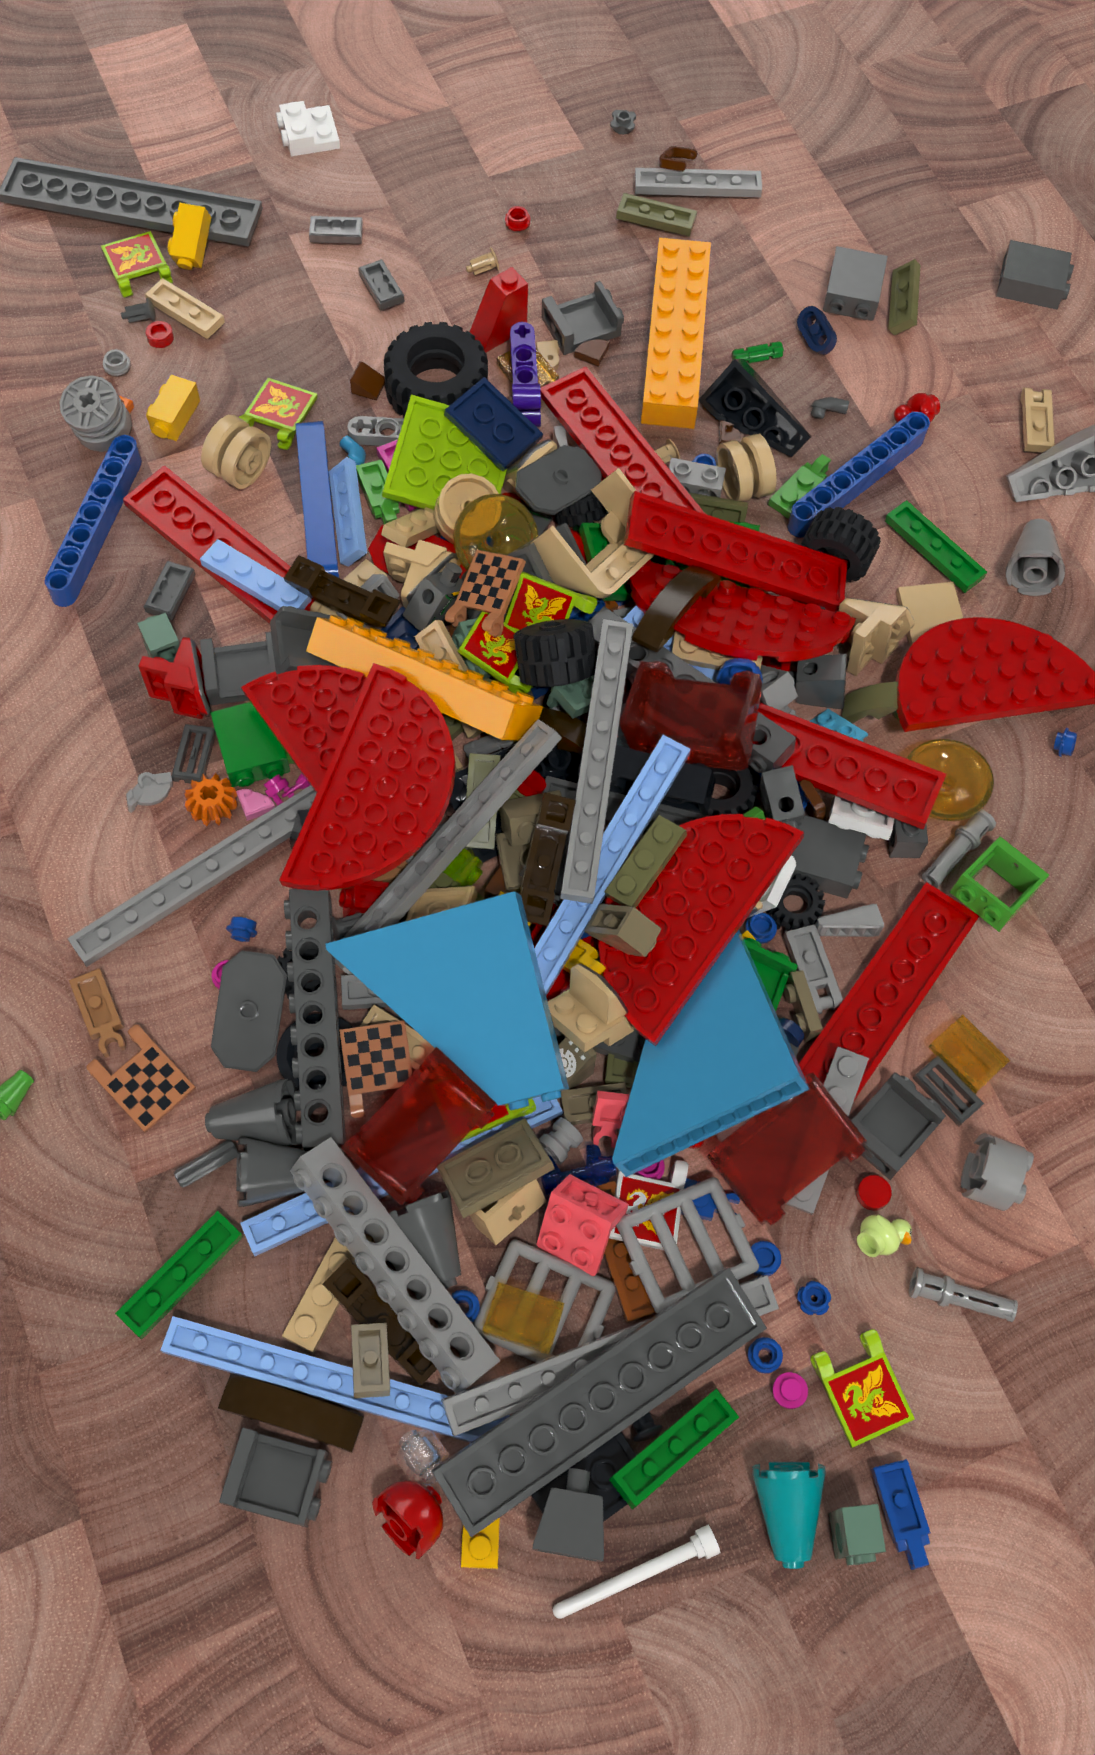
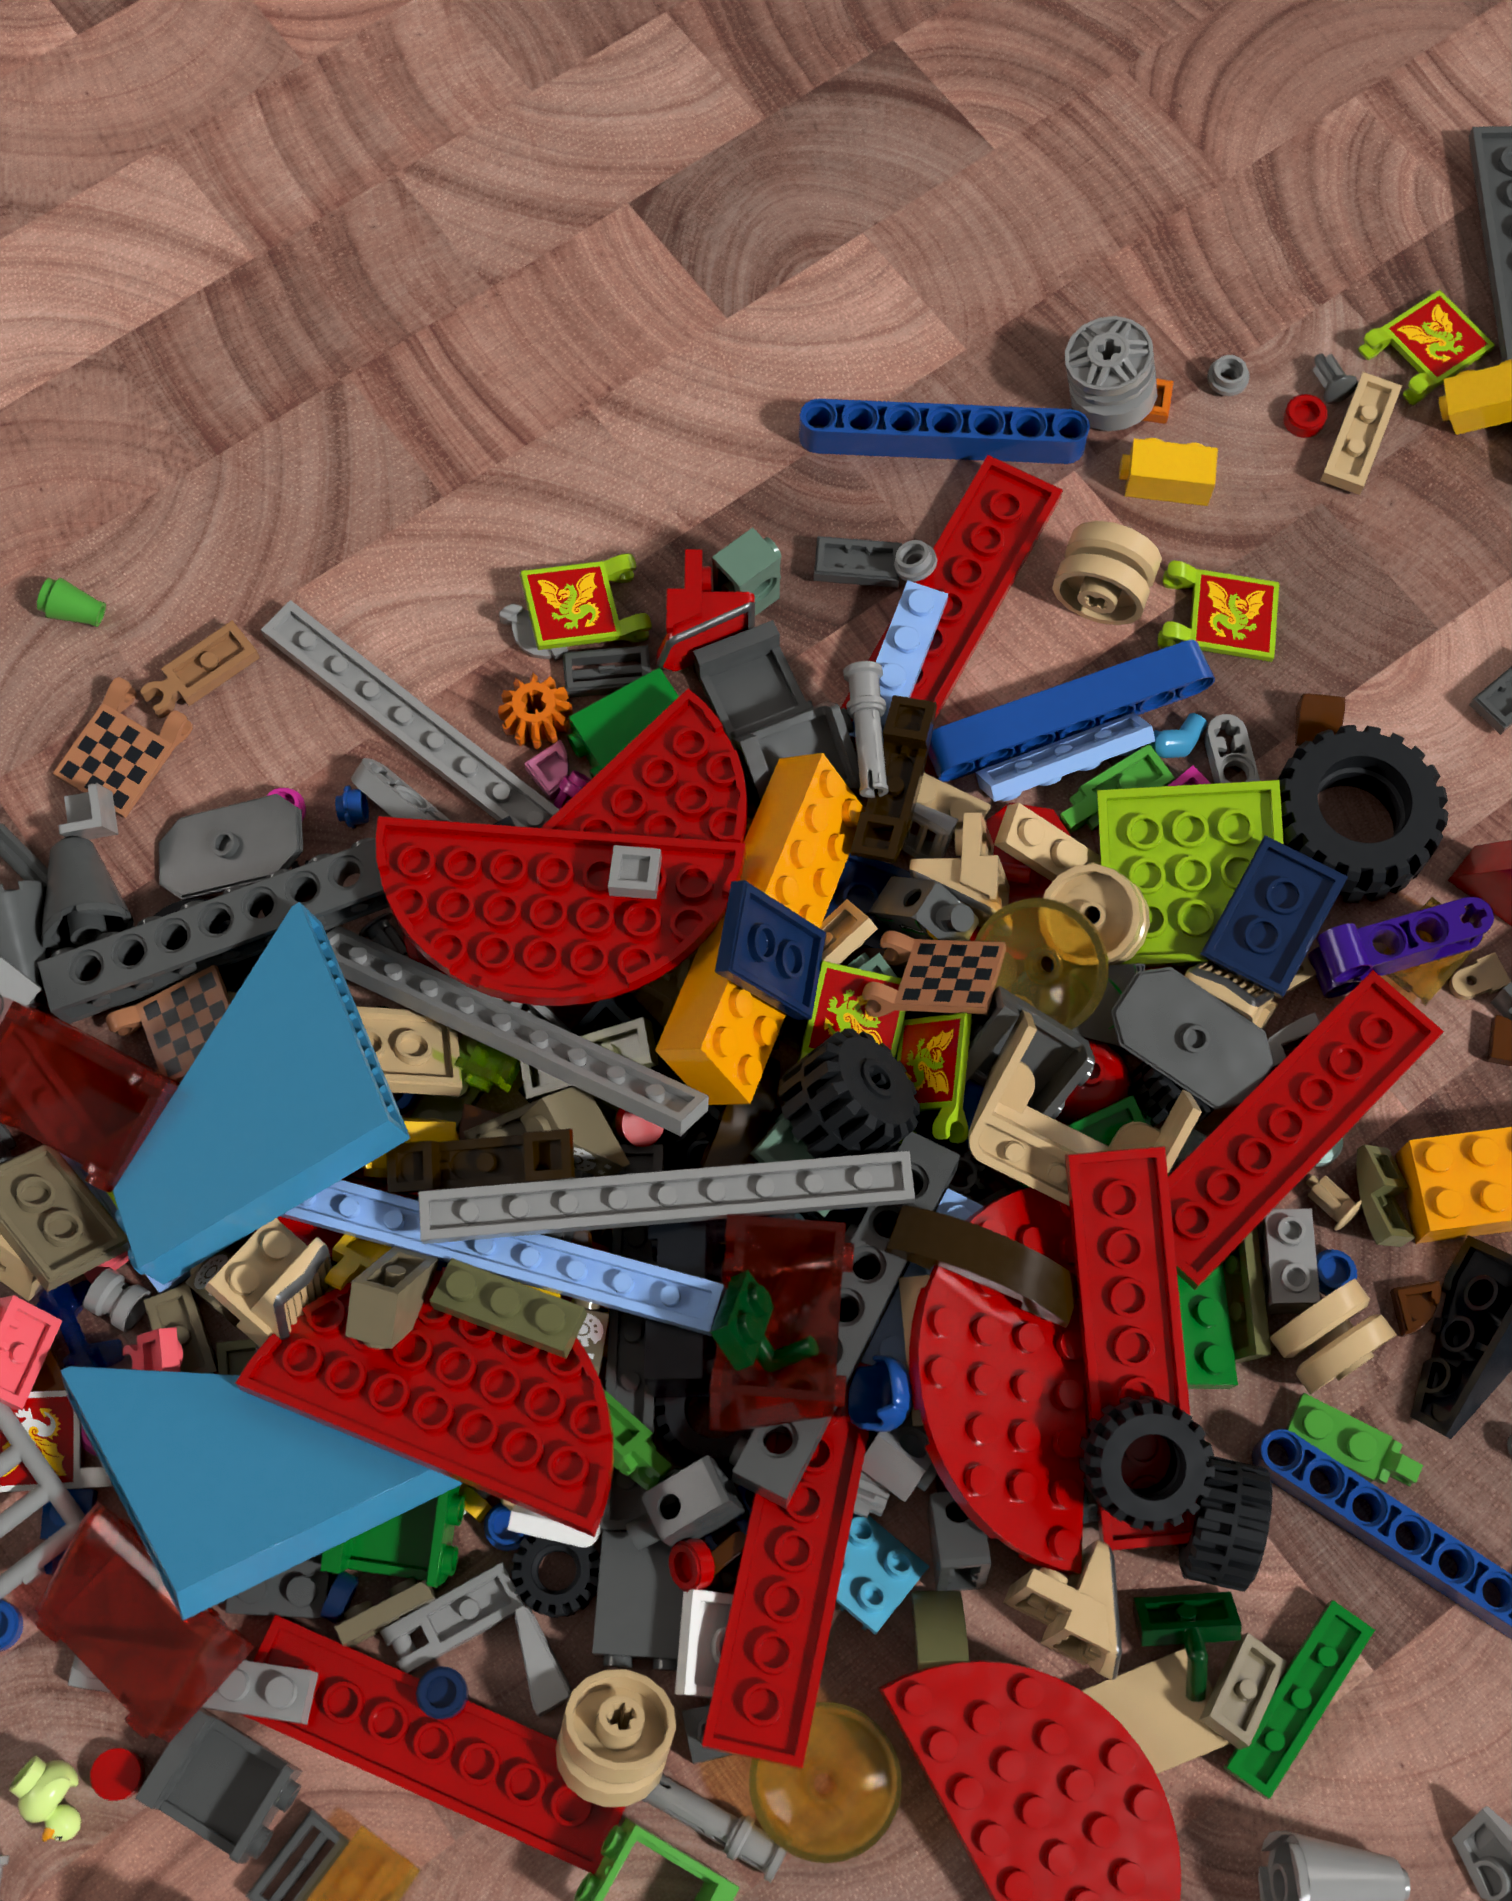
camera: 80 degrees right, 5 degrees up
none -> light grey panel [58,783,119,840]
none -> light grey beam [351,758,452,822]
none -> dark blue tile [416,1666,468,1720]
none -> flag [520,554,652,650]
none -> tan wheel [556,1669,676,1807]
none -> light grey plate [608,845,662,899]
none -> red tile [669,1538,715,1592]
none -> dark green plate [710,1270,819,1373]
none -> dark blue tile [715,880,826,1021]
none -> light grey pin [843,661,889,798]
none -> light grey plate [894,540,937,582]
none -> black tyre [1079,1395,1215,1531]
none -> dark green plate [1133,1591,1242,1702]
none -> dark tan plate [1199,1633,1287,1750]
none -> olive slope [1356,1144,1415,1247]

